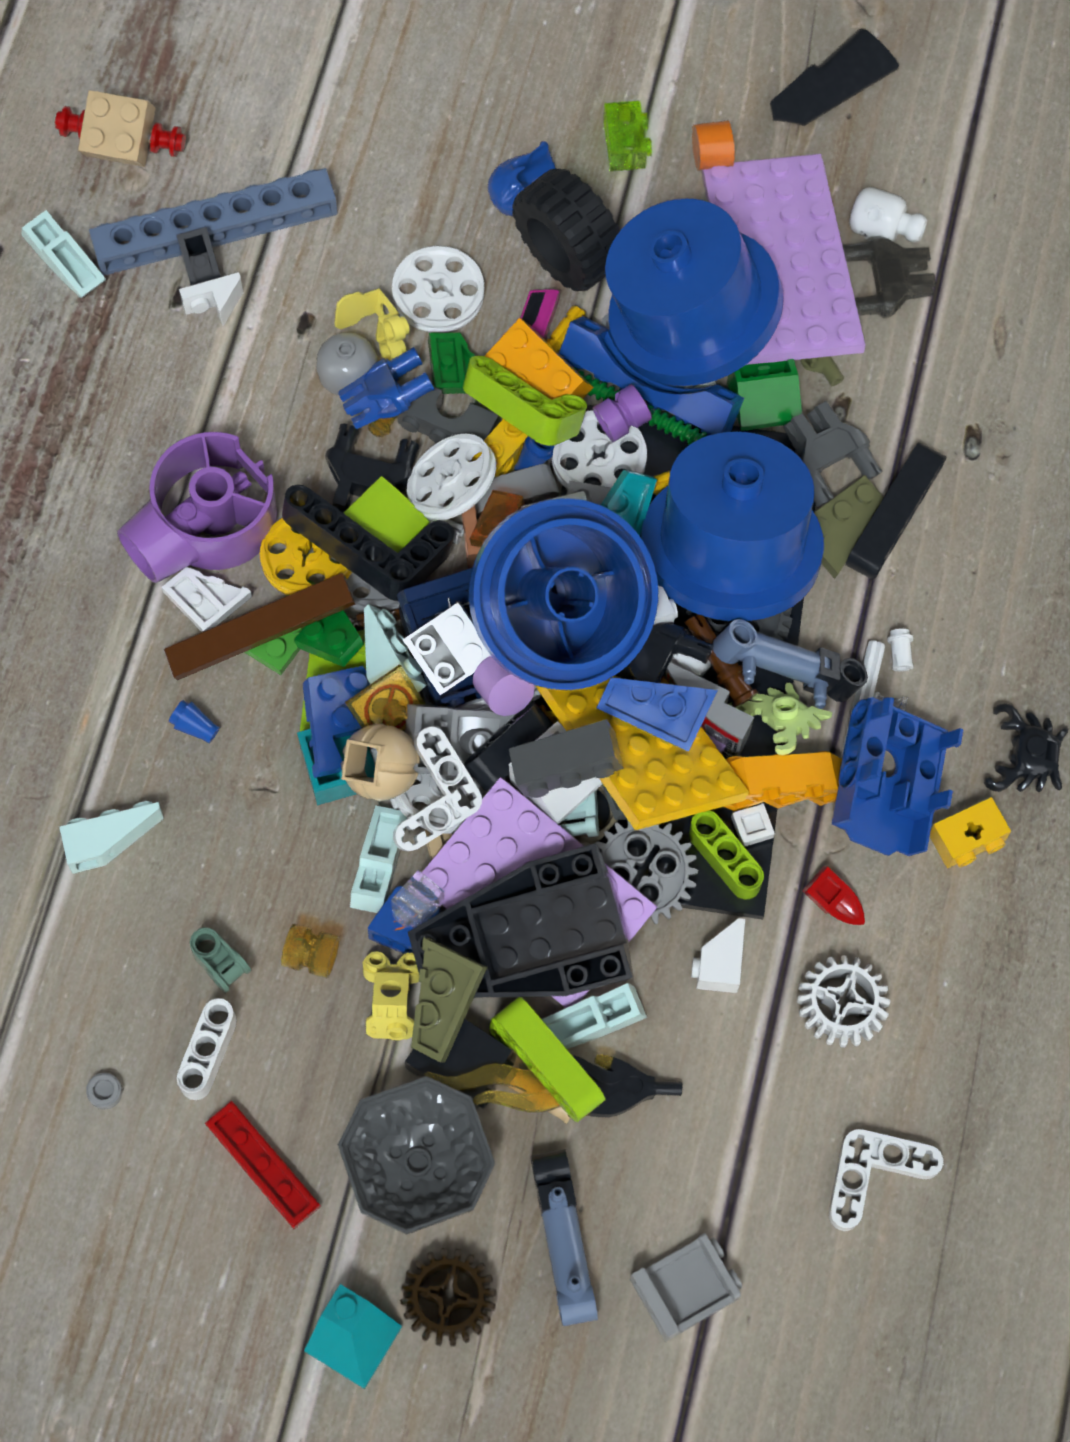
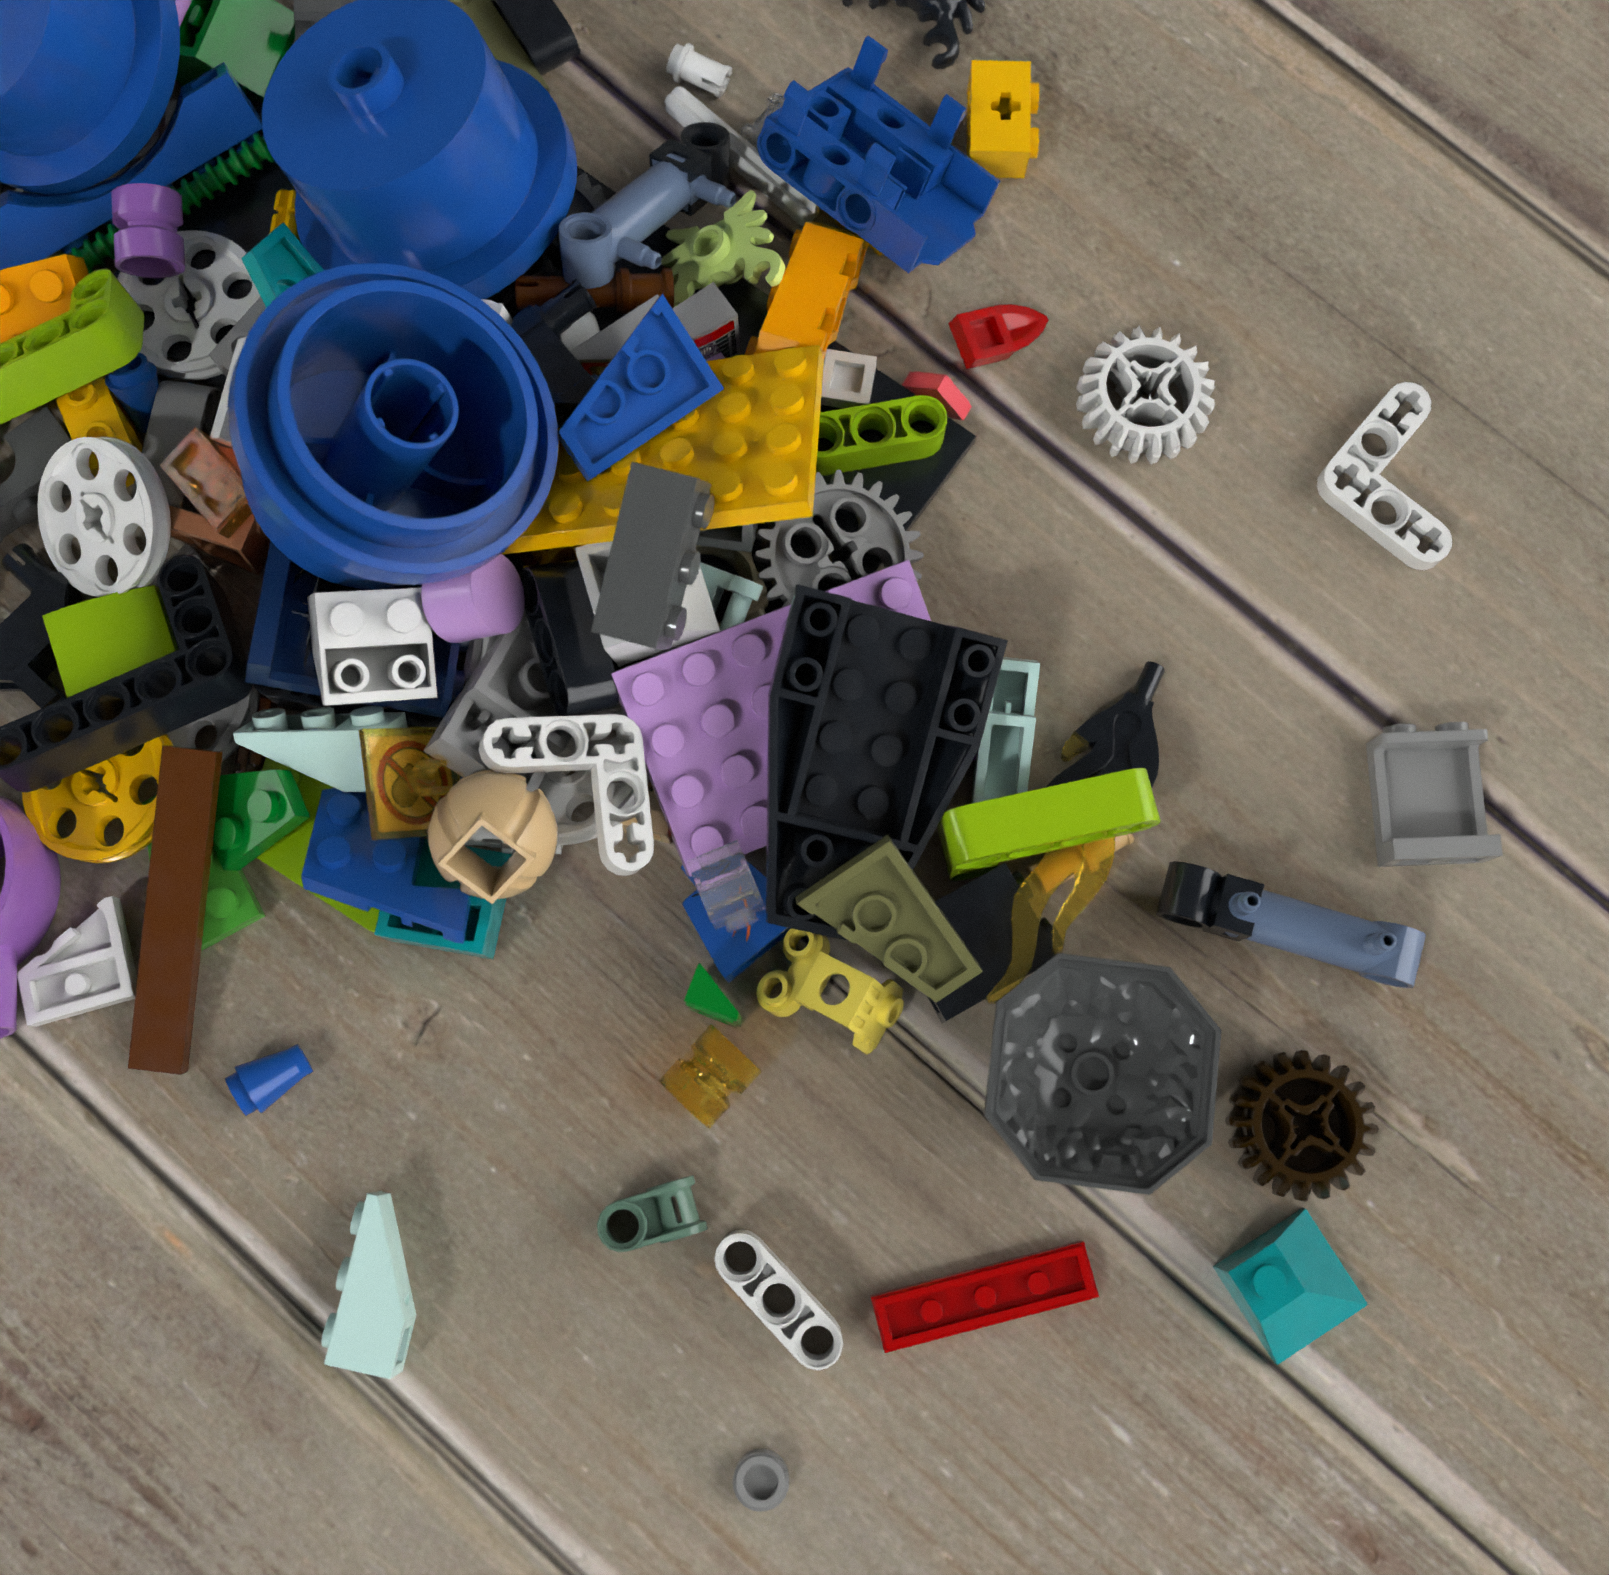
camera: 60 degrees left, 10 degrees up
light aqua slope [350,805,407,913] -> none
white slope [691,918,745,993] -> none
none -> green slope [684,963,743,1028]
none -> coral tile [902,371,972,421]

